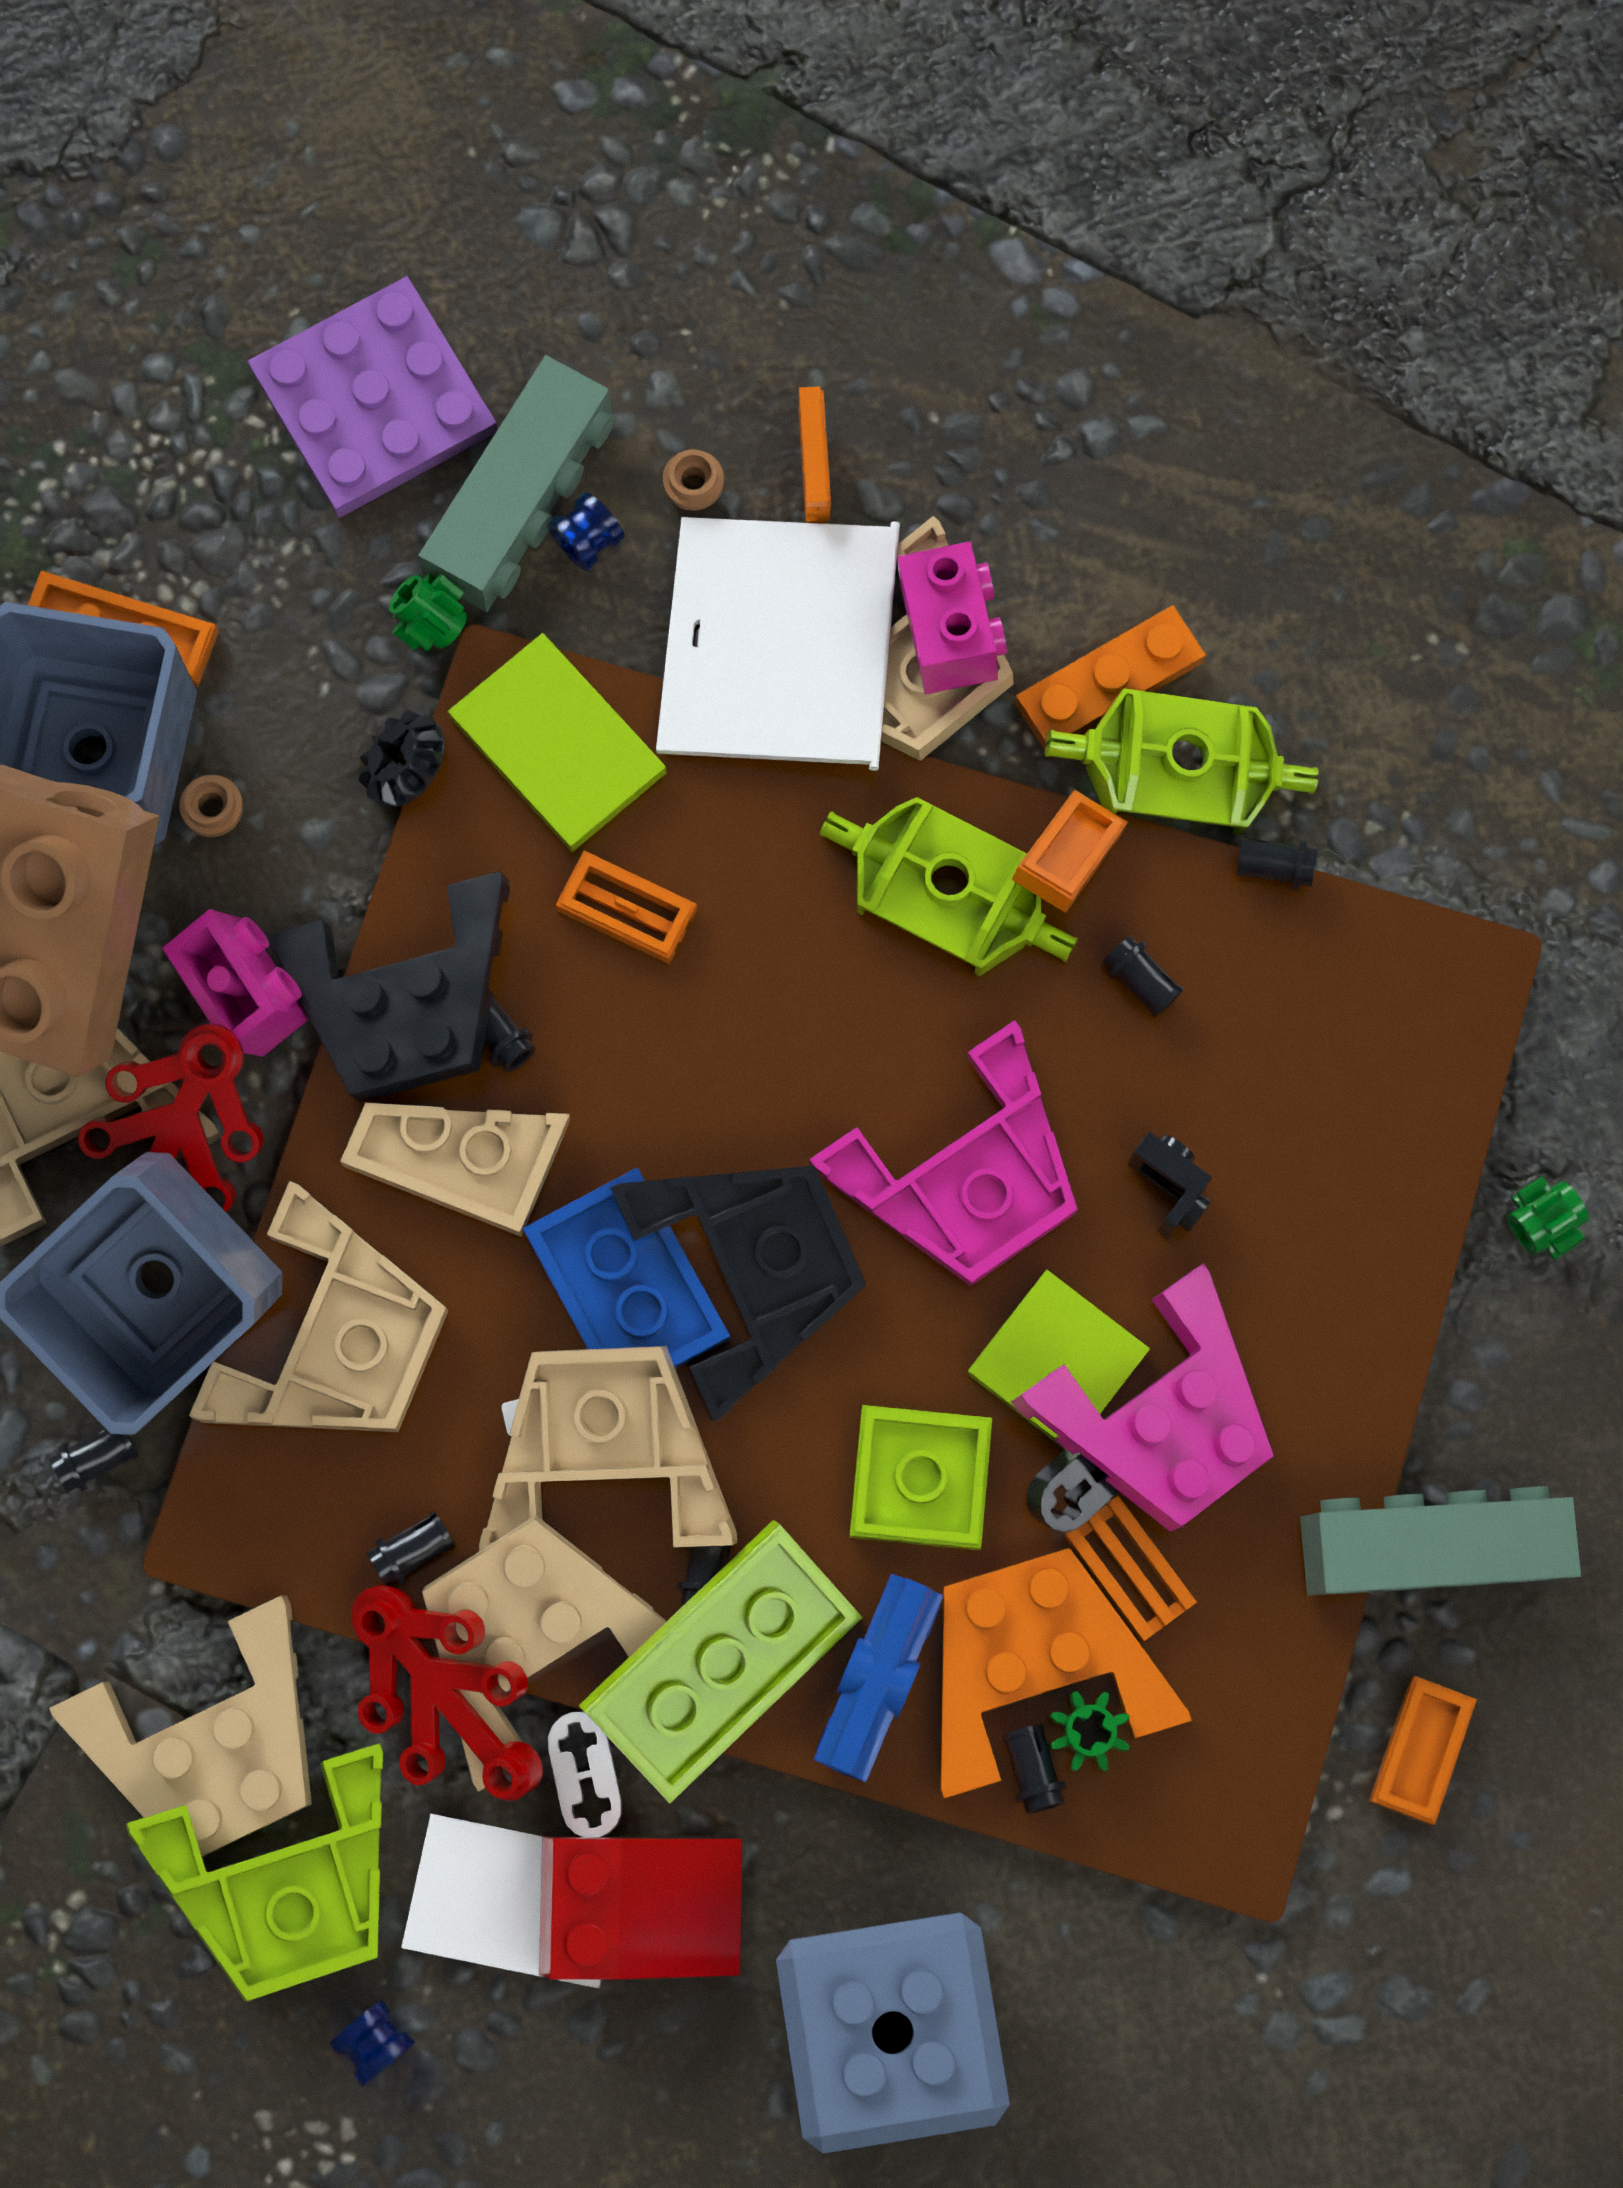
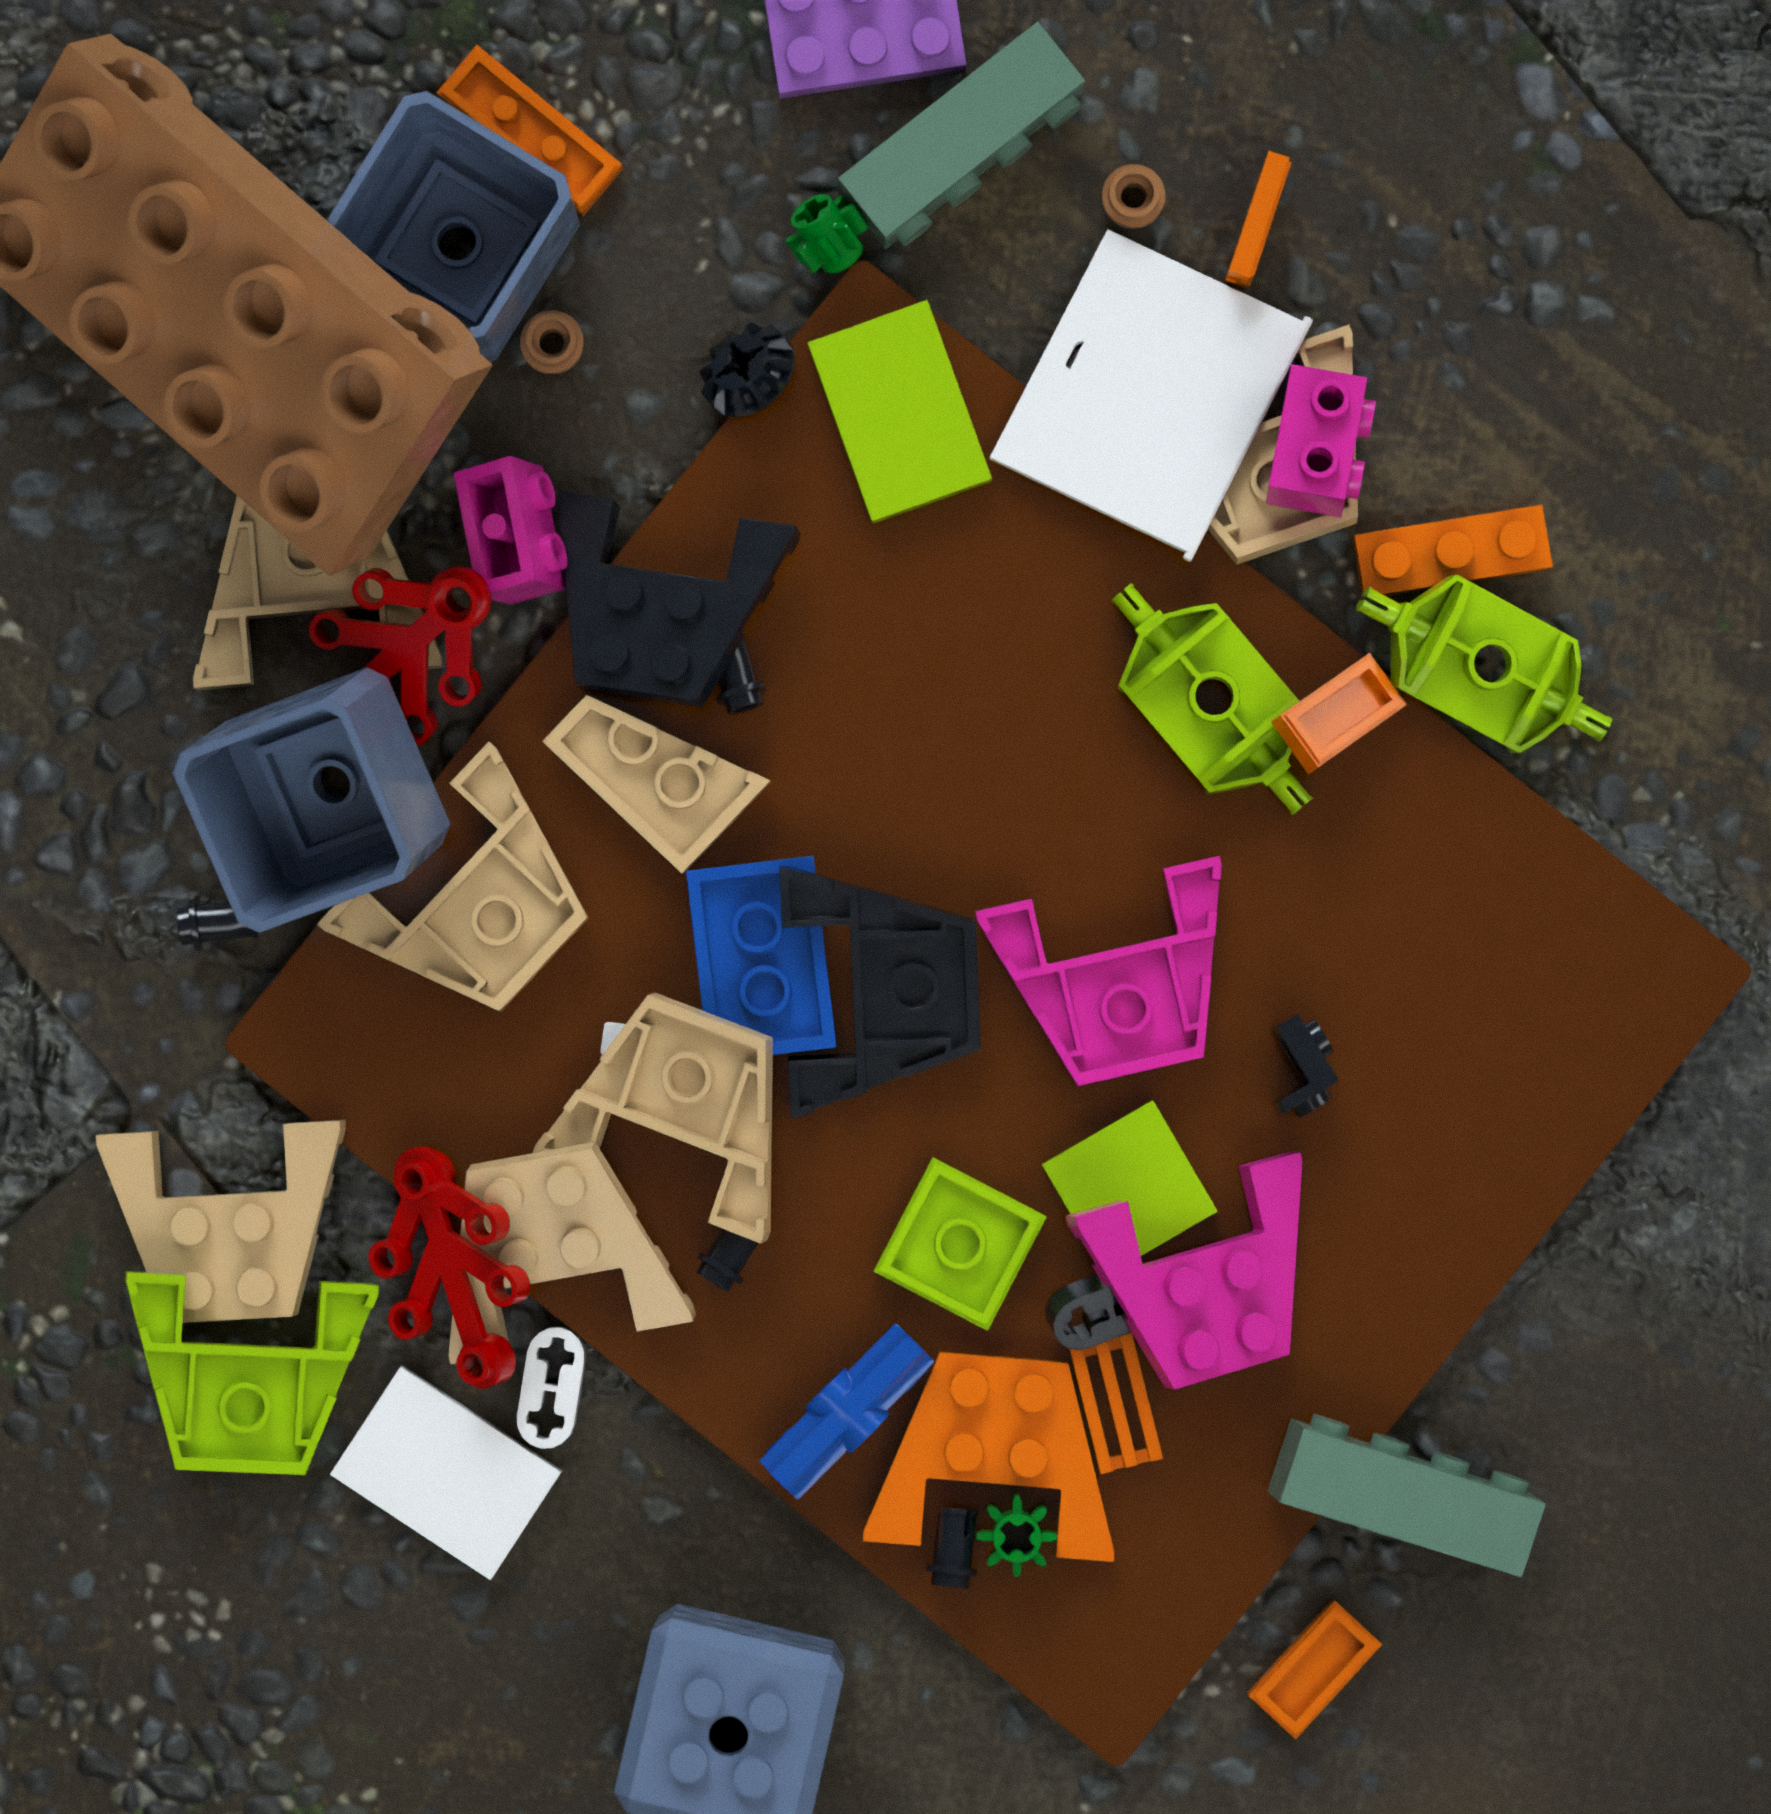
camera: 25 degrees right, 10 degrees up
clear blue wheel [329,2000,416,2087] -> none
black pin [366,1511,456,1586] -> none
red slope [539,1837,742,1980] -> none
clear blue wheel [547,492,625,571] -> none
orange tile [555,850,698,965] -> none
lime tile [579,1520,863,1804] -> none
black pin [1103,935,1184,1018] -> none
black pin [1236,836,1318,891] -> none
green gear [1507,1176,1589,1260] -> none

